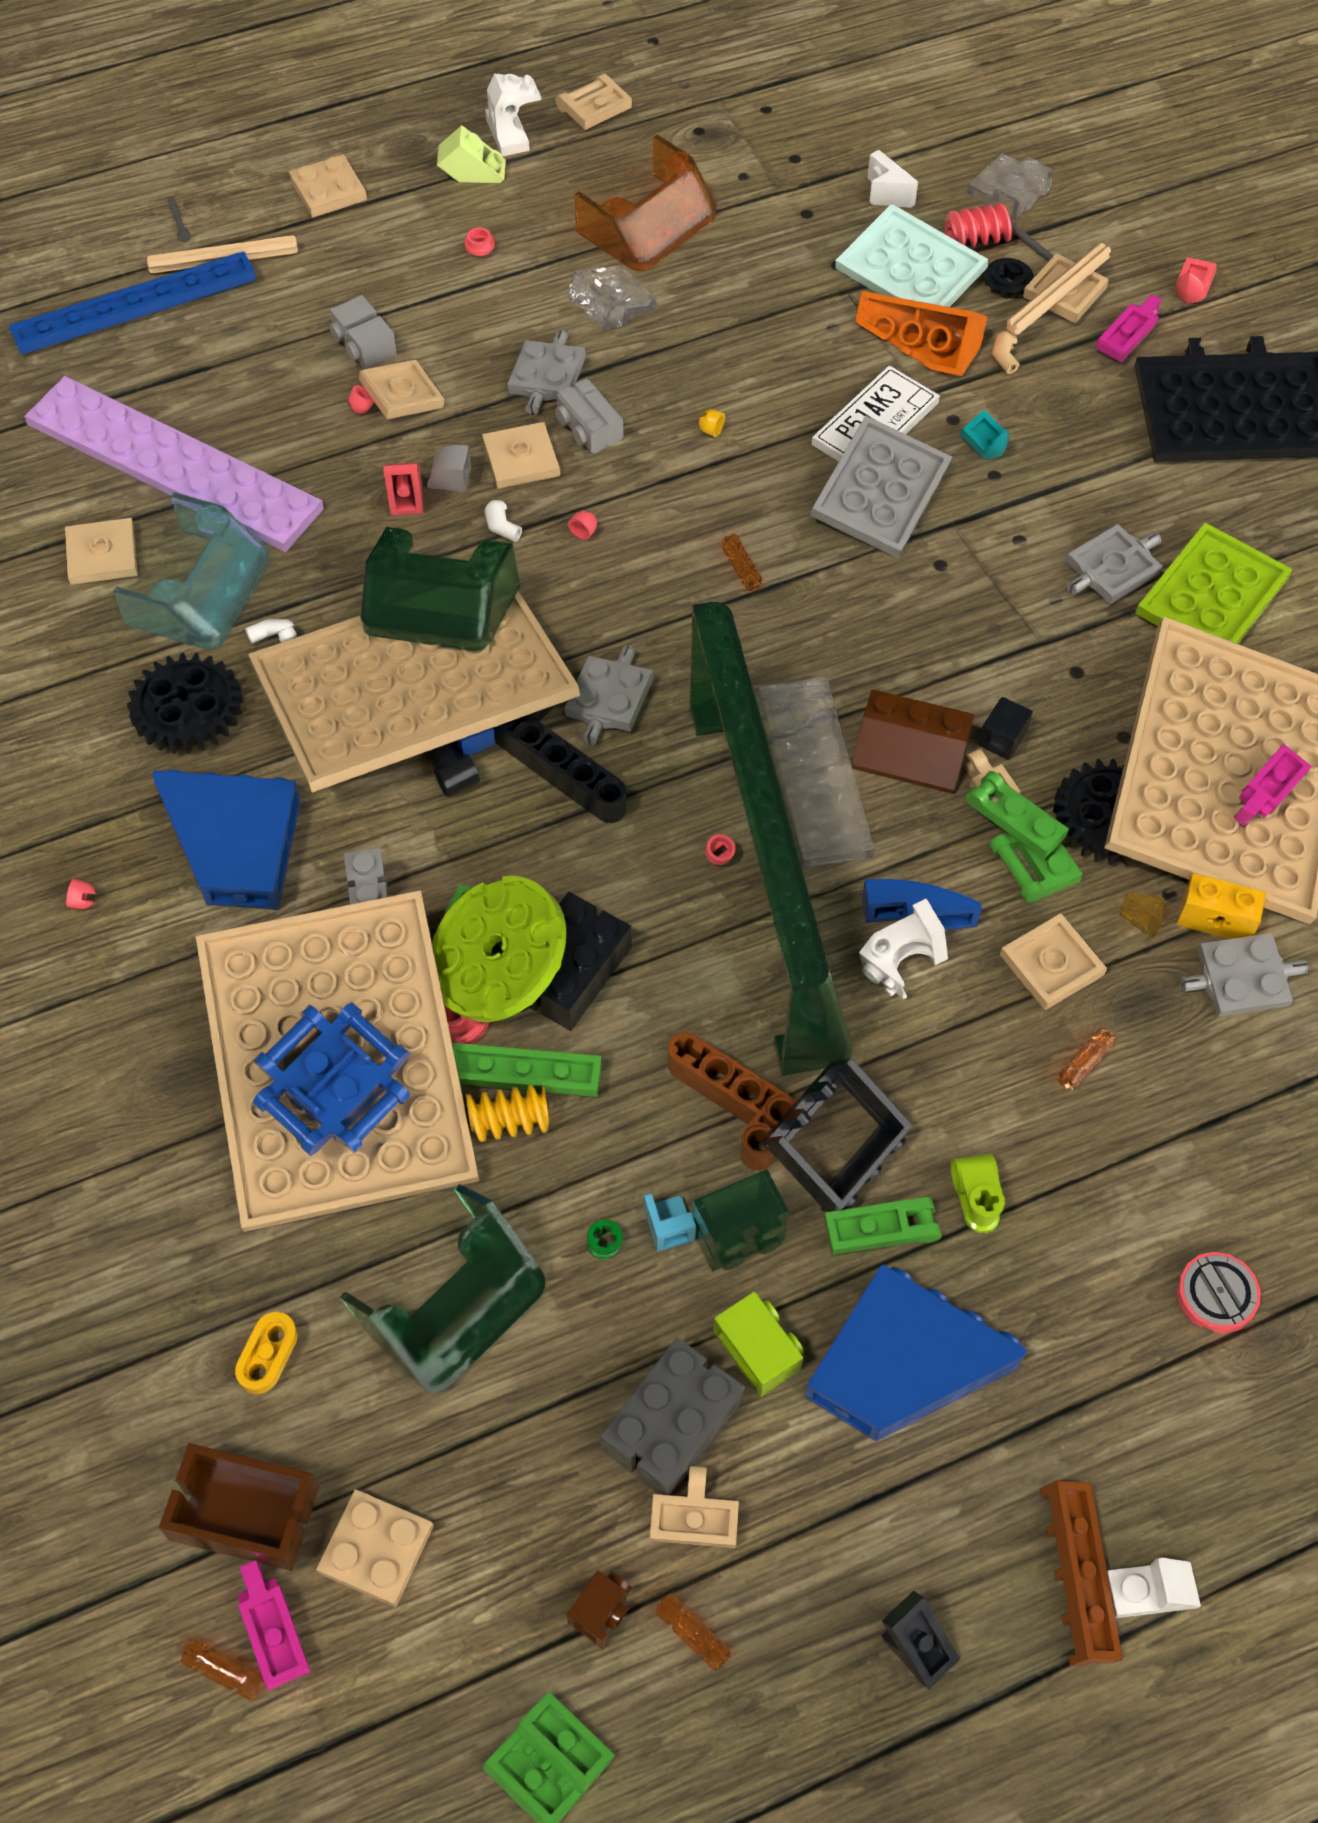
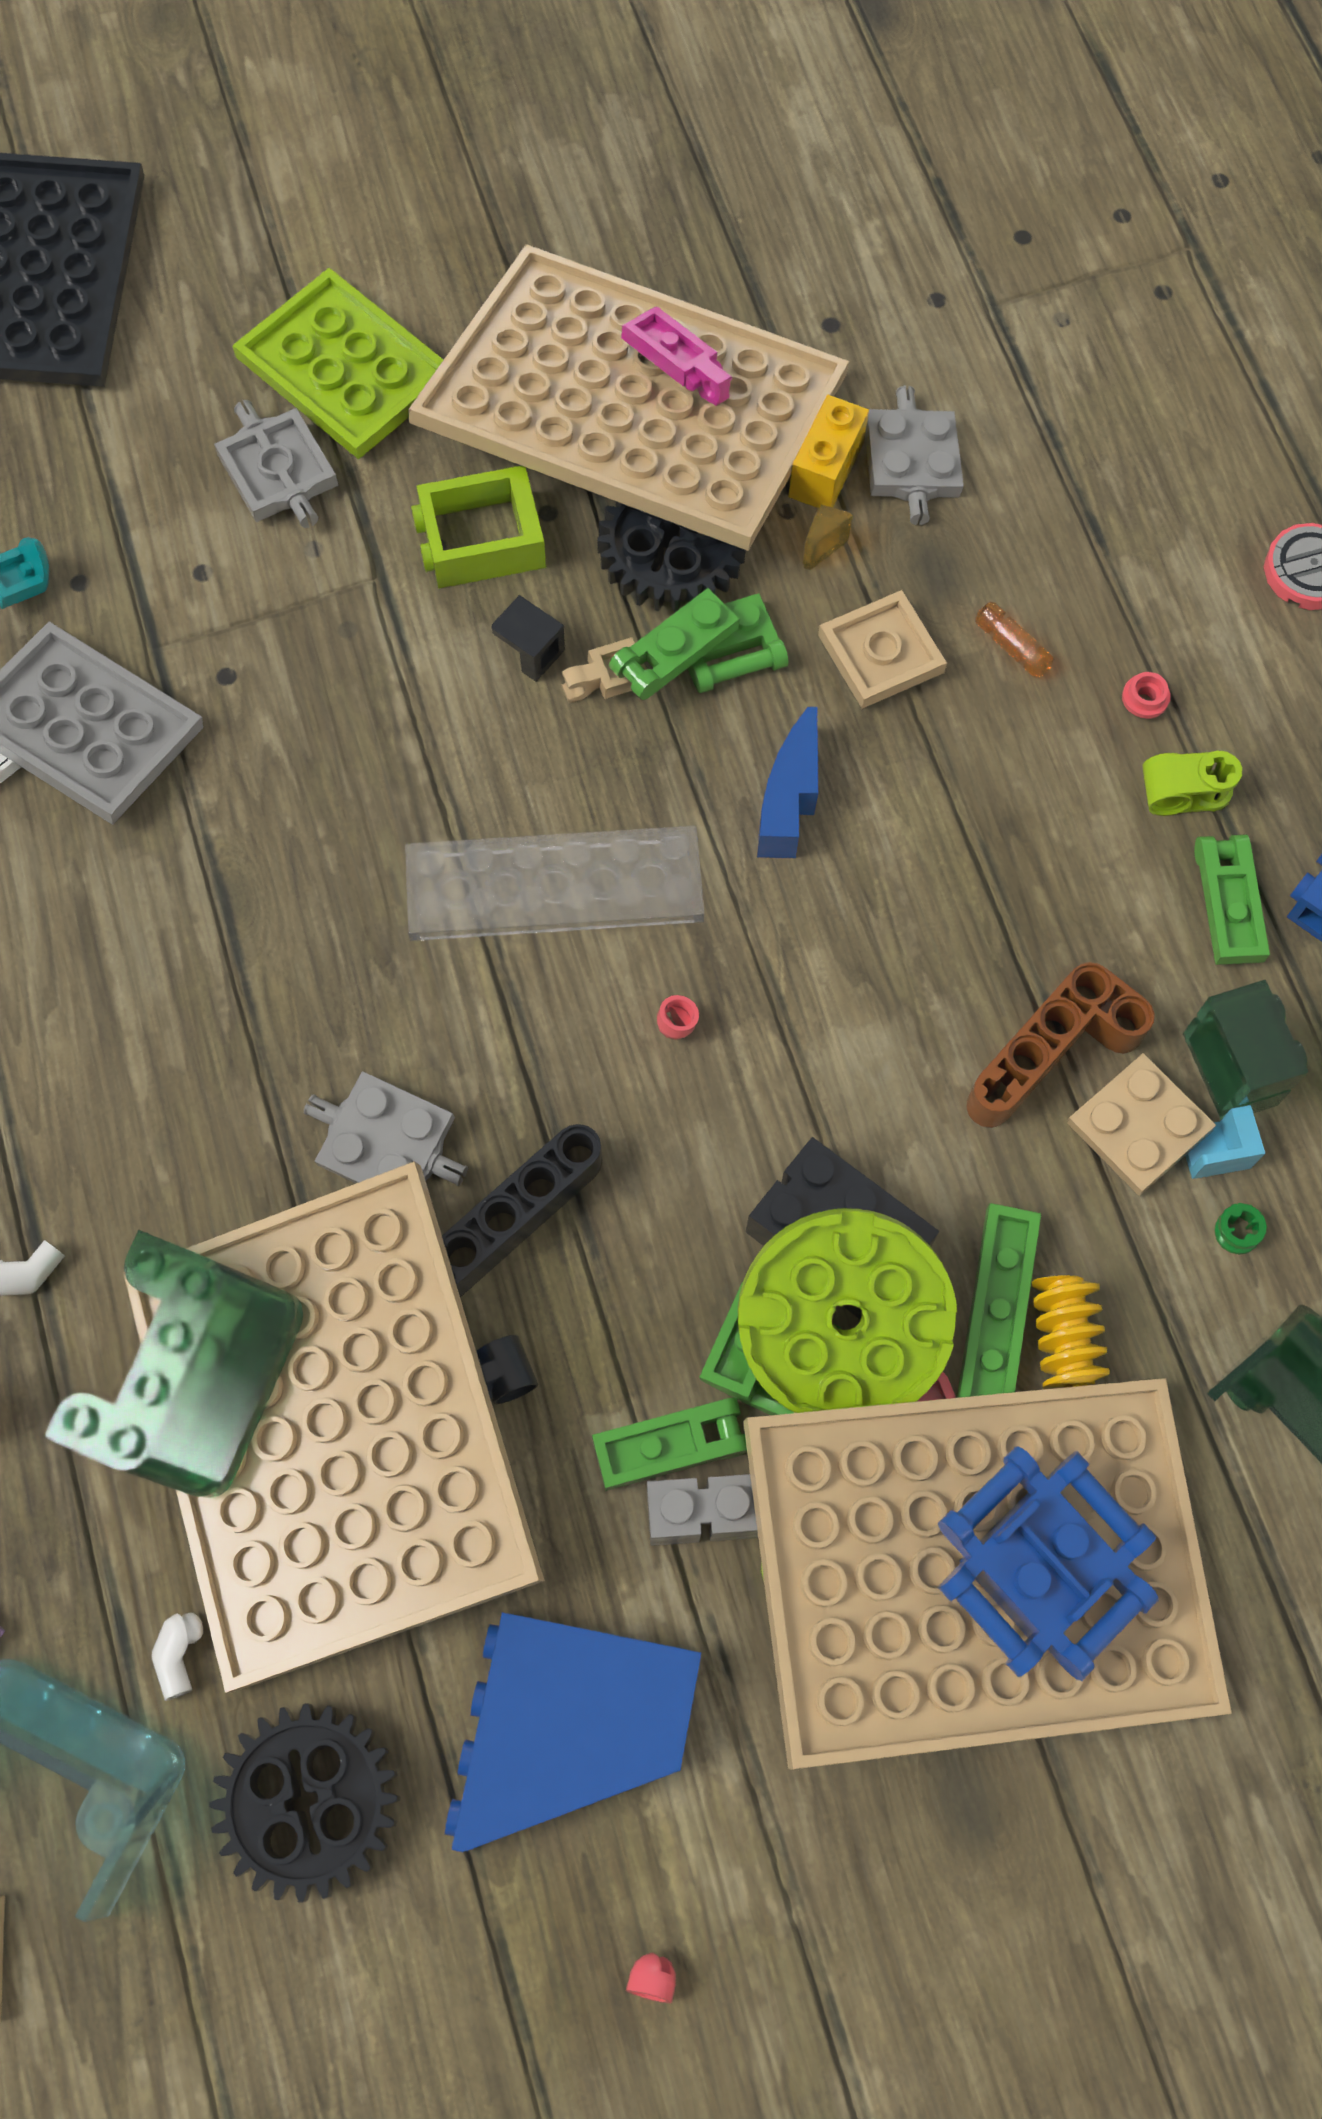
camera: 85 degrees left, 10 degrees up
coral hinge [568,510,597,540] -> none
clear green windscreen [689,602,853,1076] -> none
clear orange axle [721,534,762,591] -> none
black window [759,1058,913,1212] -> none
reddish brown slope [851,689,975,794] -> none
white tile [859,899,948,999] -> none
none -> lime window [411,465,546,589]
none -> bright green plate [592,1398,747,1491]
none -> tan plate [1067,1053,1216,1196]
none -> coral plate [1122,672,1171,719]

